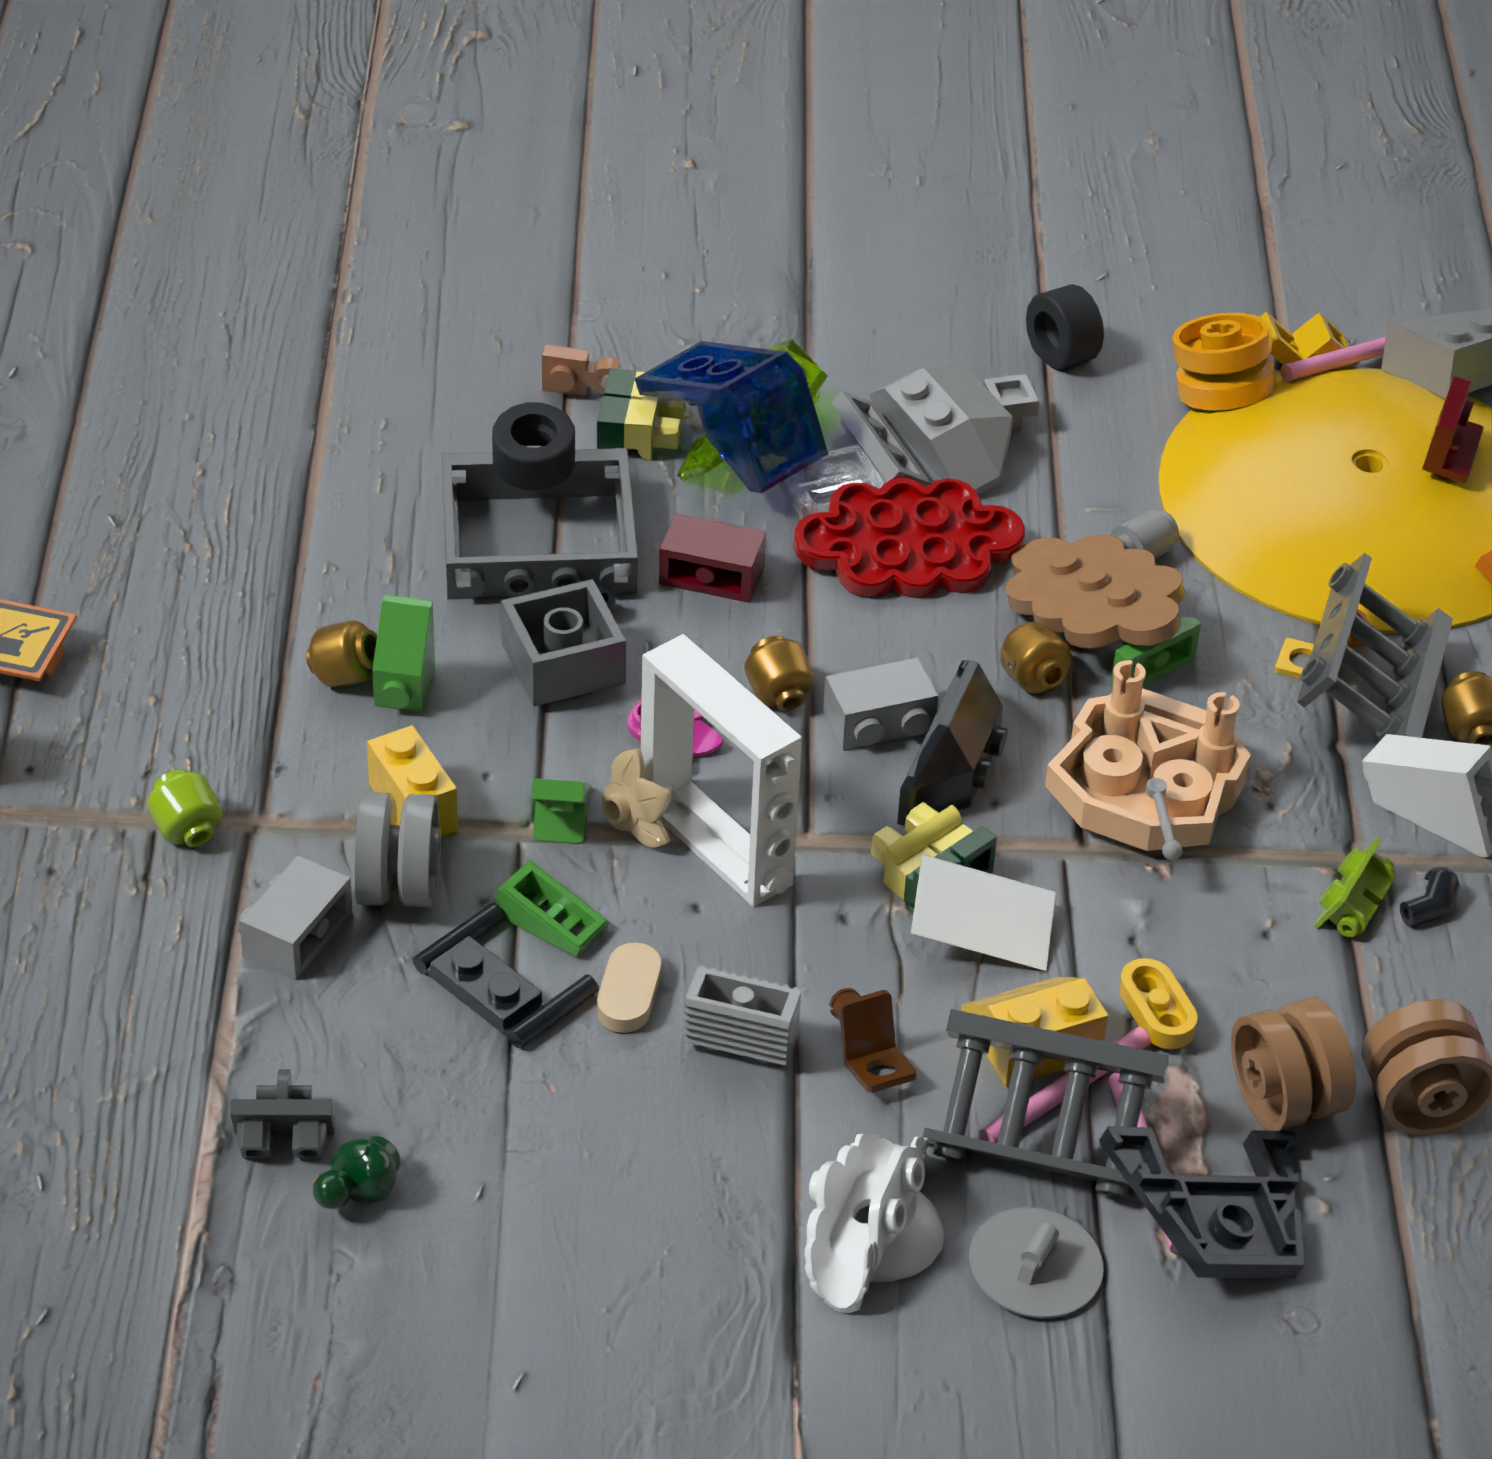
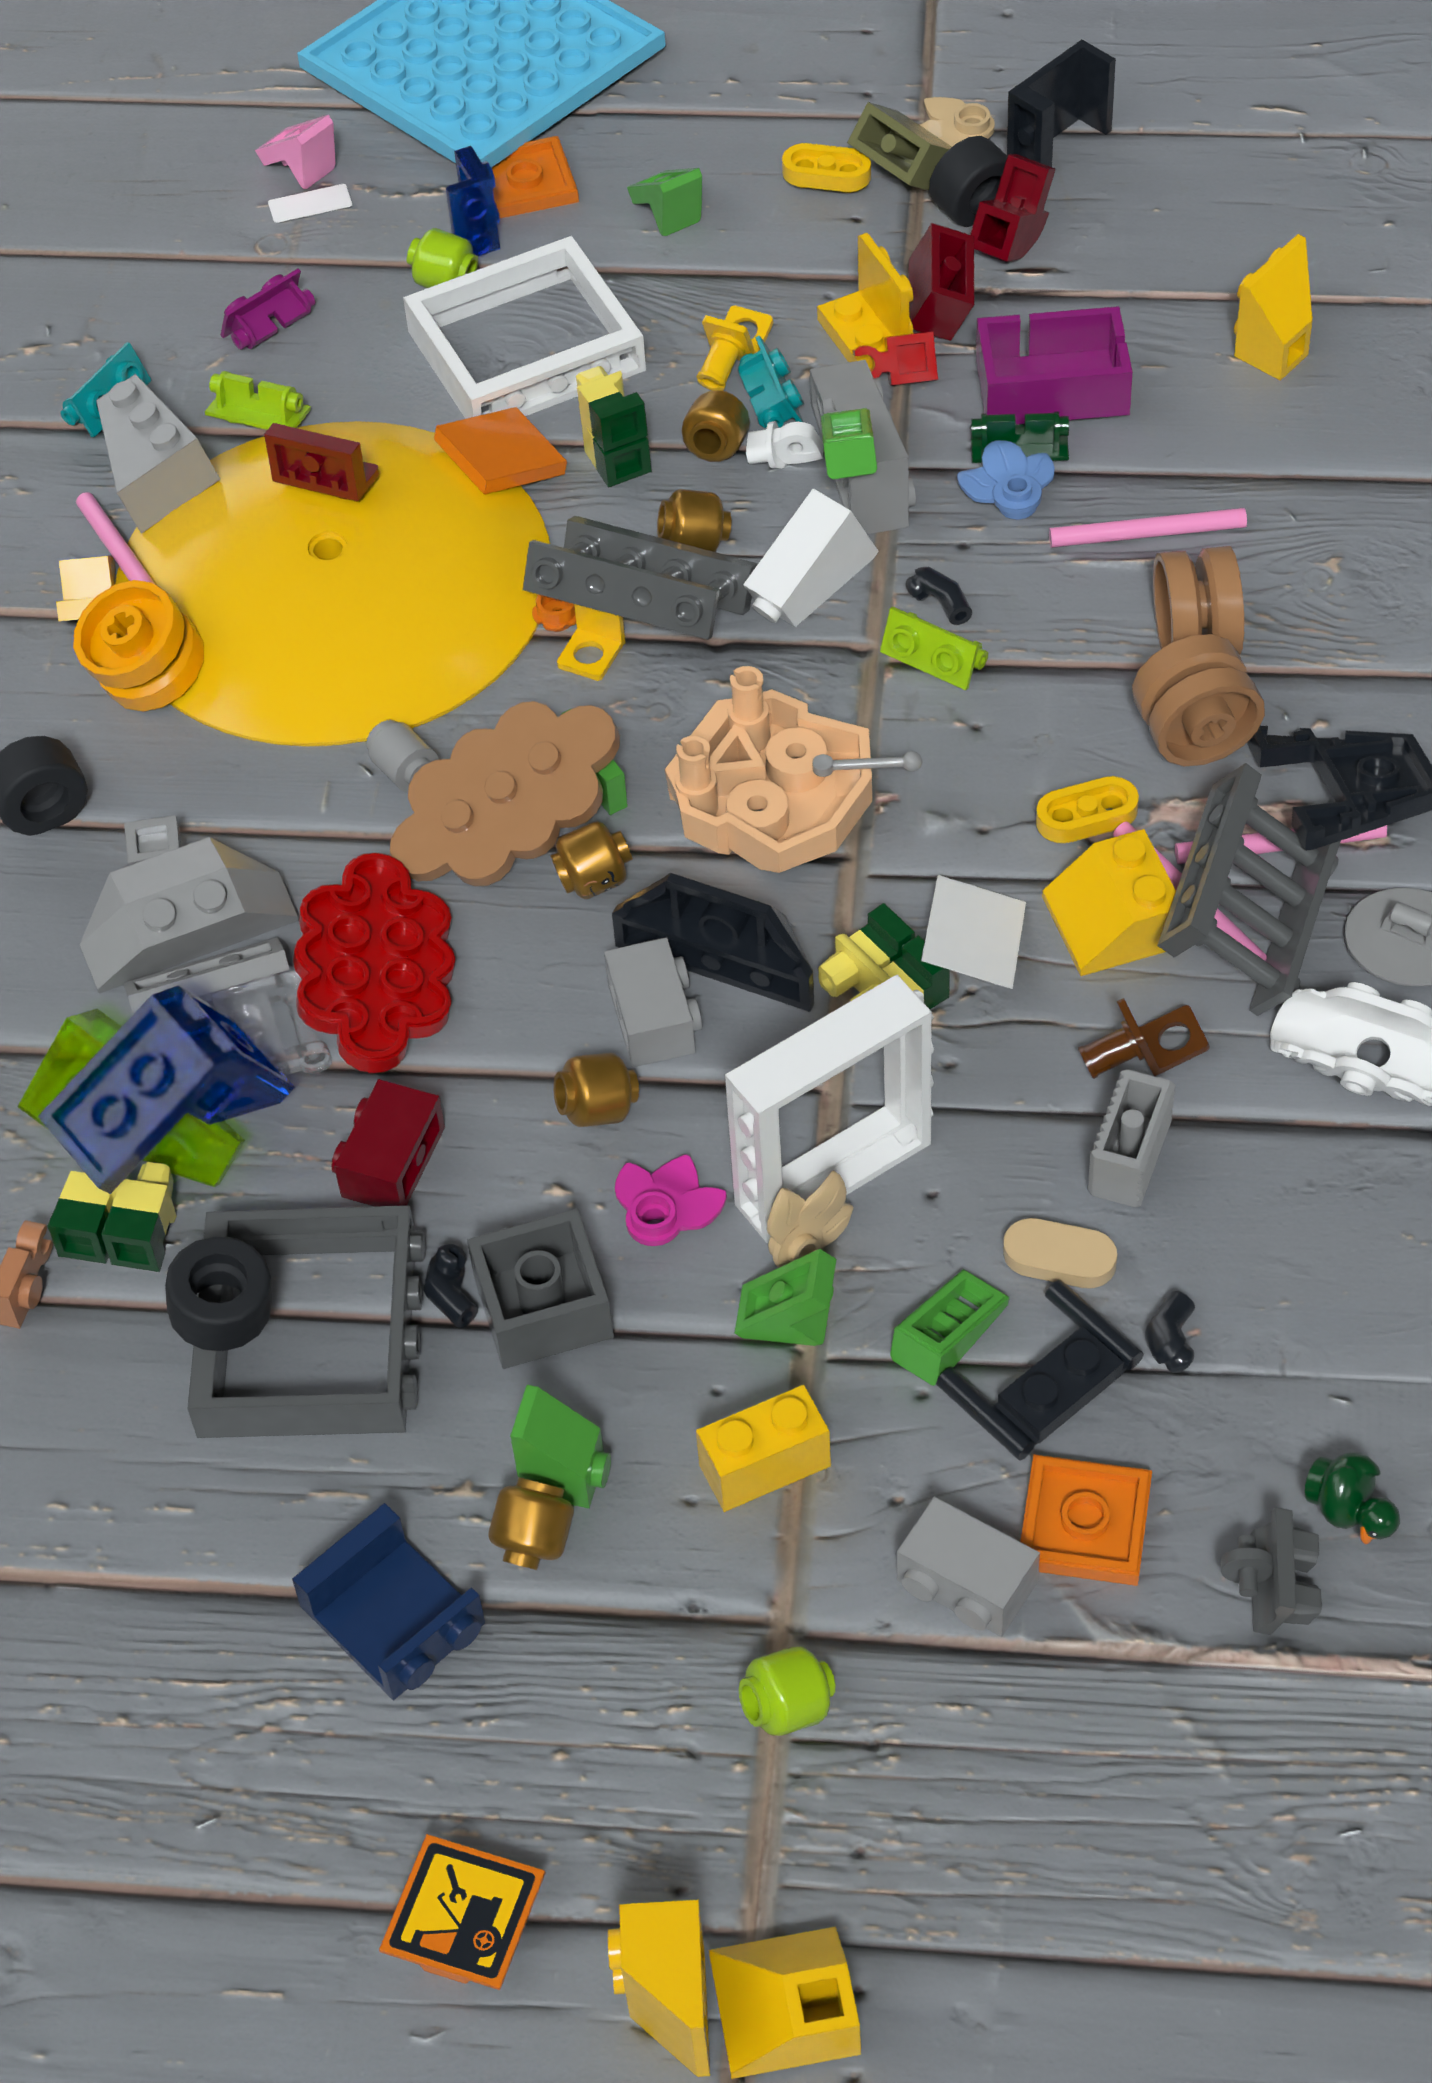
camera: 80 degrees left, 10 degrees up
light grey wheel [355,792,441,908] -> none
none -> dark blue panel [292,1503,485,1701]
none -> orange tile [1020,1454,1152,1586]
none -> black arm [1145,1291,1195,1373]

